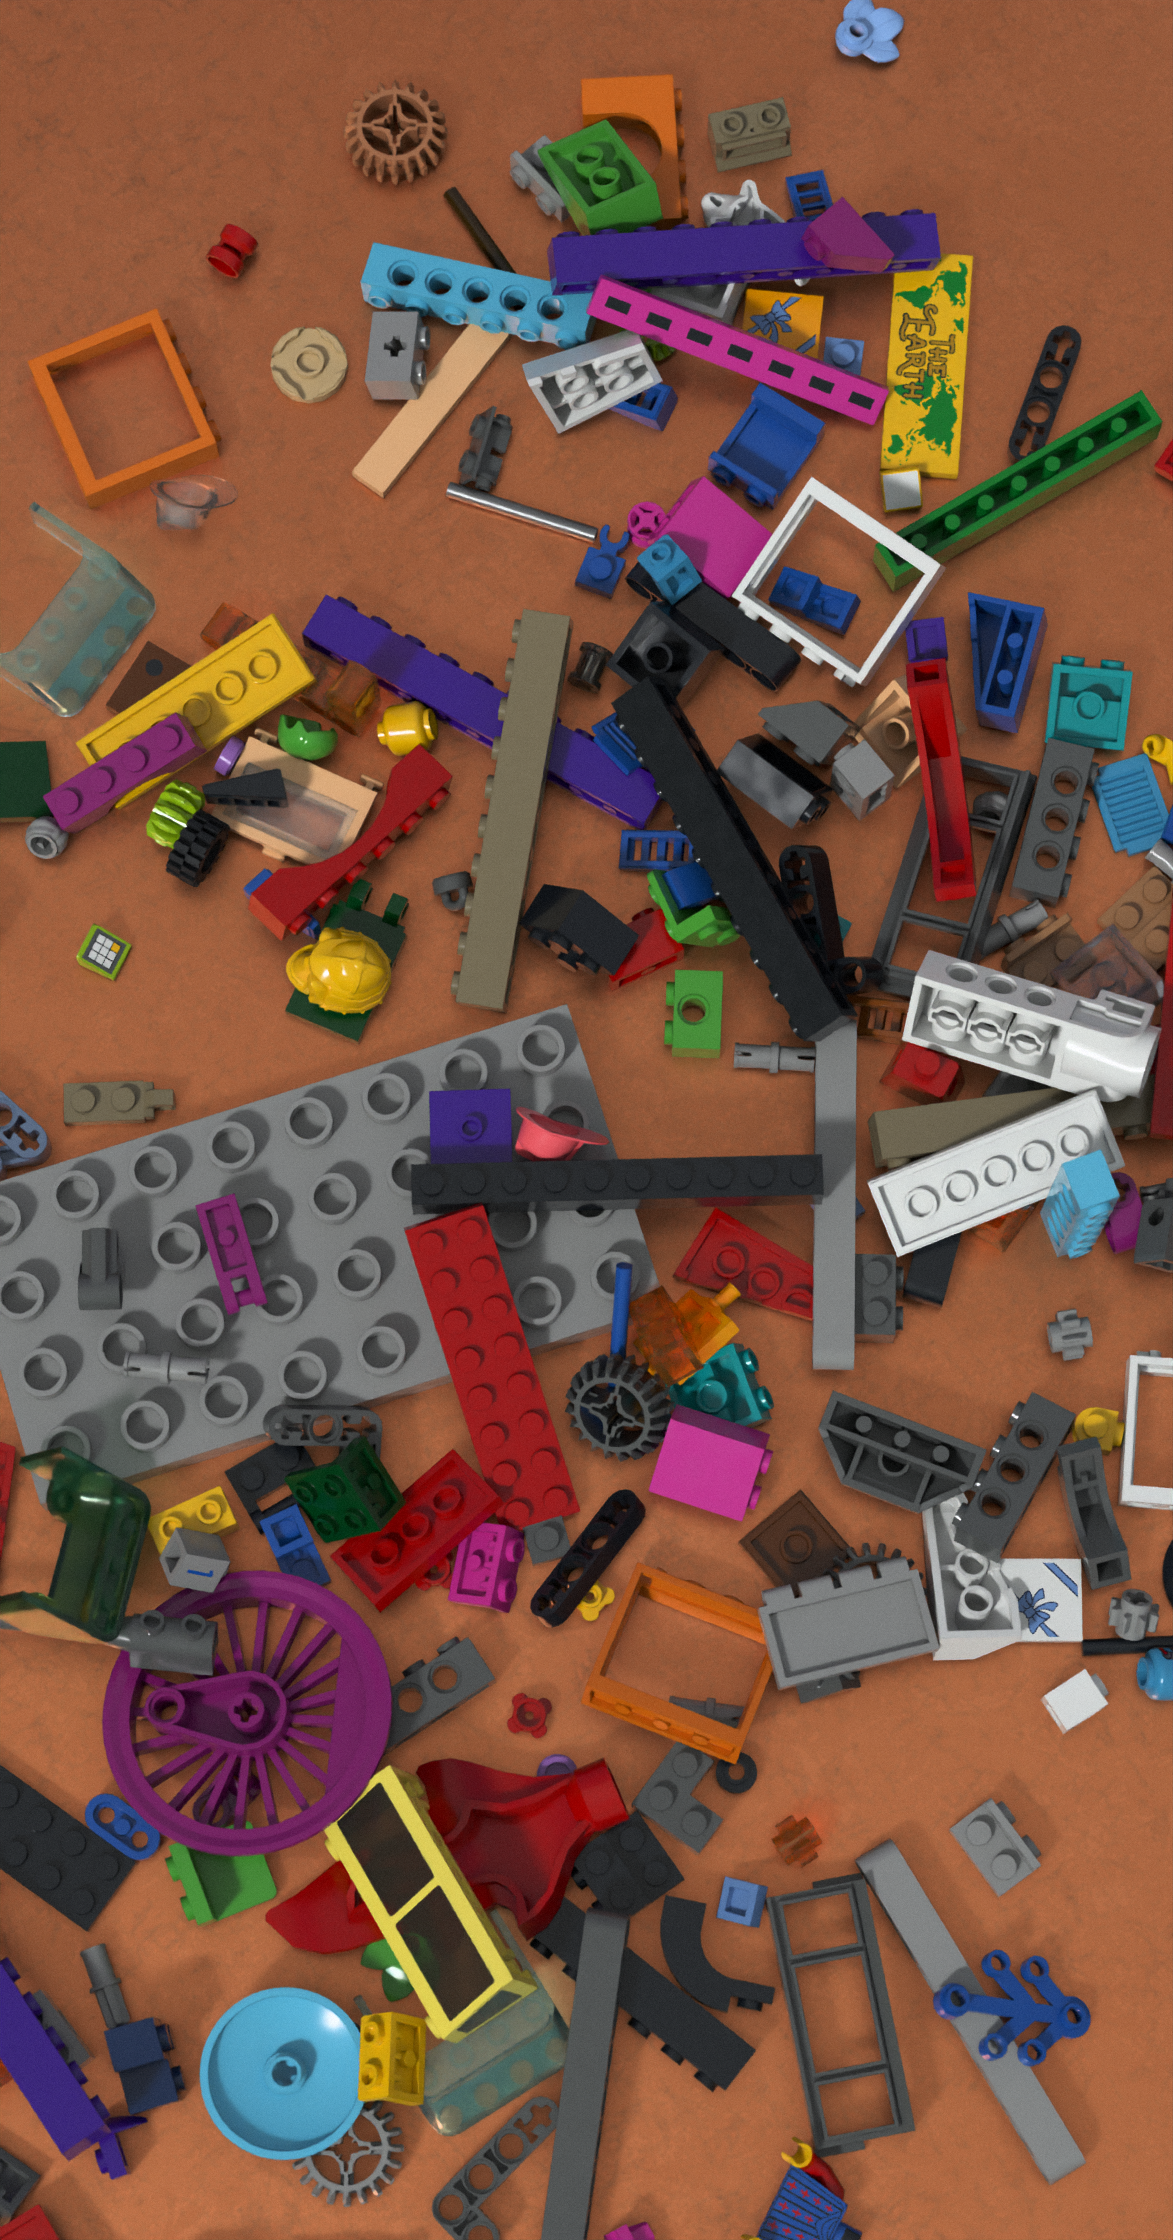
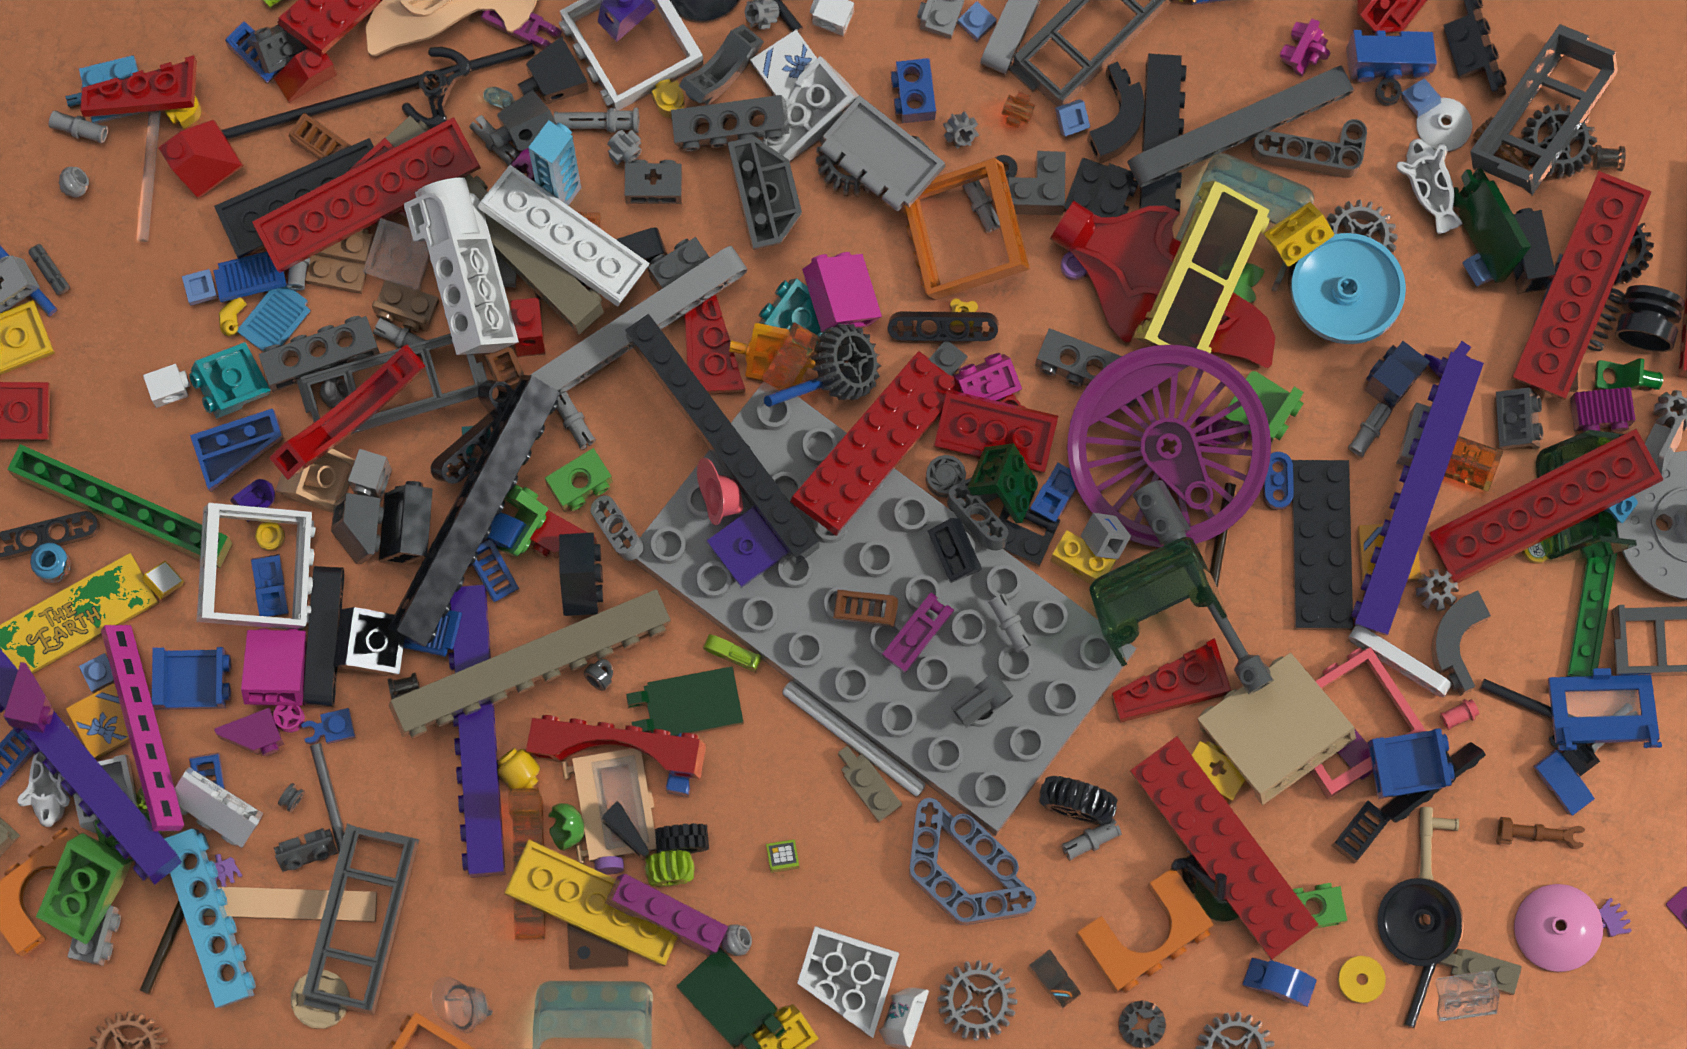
camera: 130 degrees left, 0 degrees up
yellow head [286,927,392,1015] -> none
light grey brick [365,311,430,400] -> none
red plate [507,1693,552,1738] -> none
dark azure bracket [637,535,702,606] -> none
reddish brown tile [738,1489,850,1599] -> none
none -> dark azure head [30,543,71,583]
none -> white brick [143,364,191,408]
none -> medium lavender piece [203,854,242,887]
none -> magenta slope [214,708,284,756]
none -> yellow tile [255,522,285,551]
none -> dark grey bush [278,783,305,813]
none -> dark grey piece [302,823,419,1015]
none -> light grey pin [554,108,639,133]
none -> light grey beam [590,495,644,561]
none -> dark grey brick [625,160,682,204]
none -> lime piece [703,634,761,672]
none -> white axle [782,681,926,796]
none -> dark orange slope [833,590,898,627]
none -> blue brick [891,58,936,123]
none -> dark grey wheel [926,455,966,499]
none -> black slope [927,518,982,583]
none -> light grey gear [943,111,979,148]
none -> medium blue plate [957,1,997,42]
none -> dark brown bar [1208,483,1236,596]

